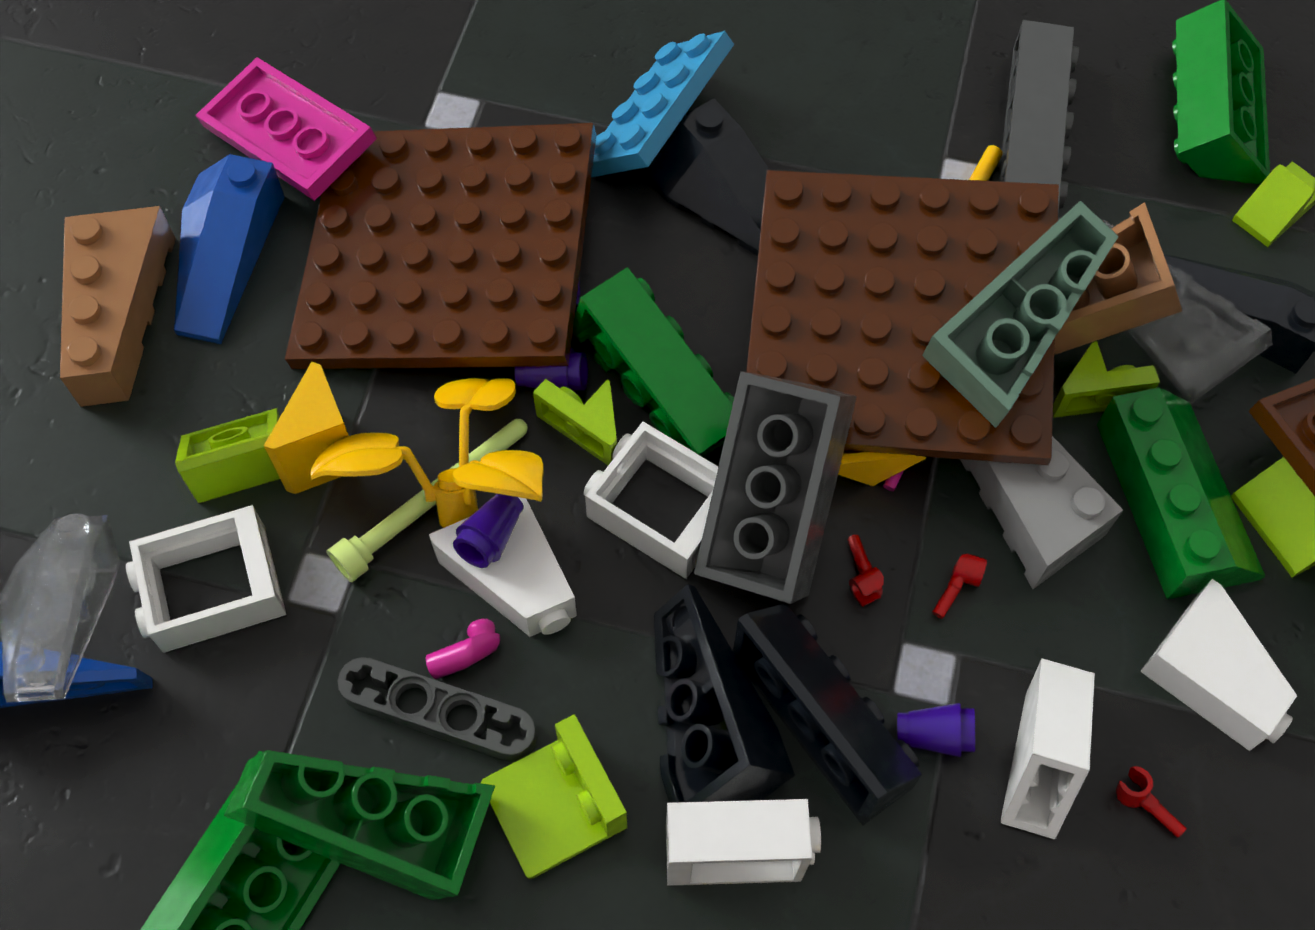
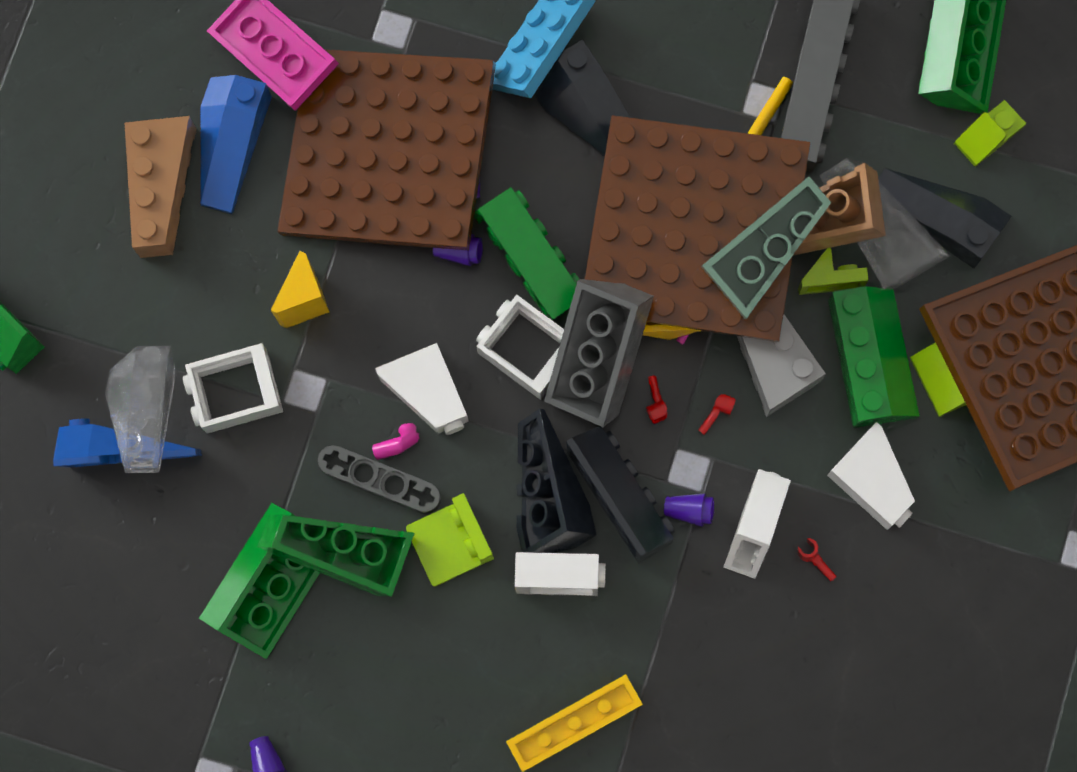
camera: 10 degrees right, 15 degrees up
lime slope [175,408,280,503] -> none
yellow plant [310,378,544,528] -> none
yellowish green piece [327,419,528,582] -> none
dark purple cone [453,494,524,568] -> none
lime slope [533,379,617,465] -> none

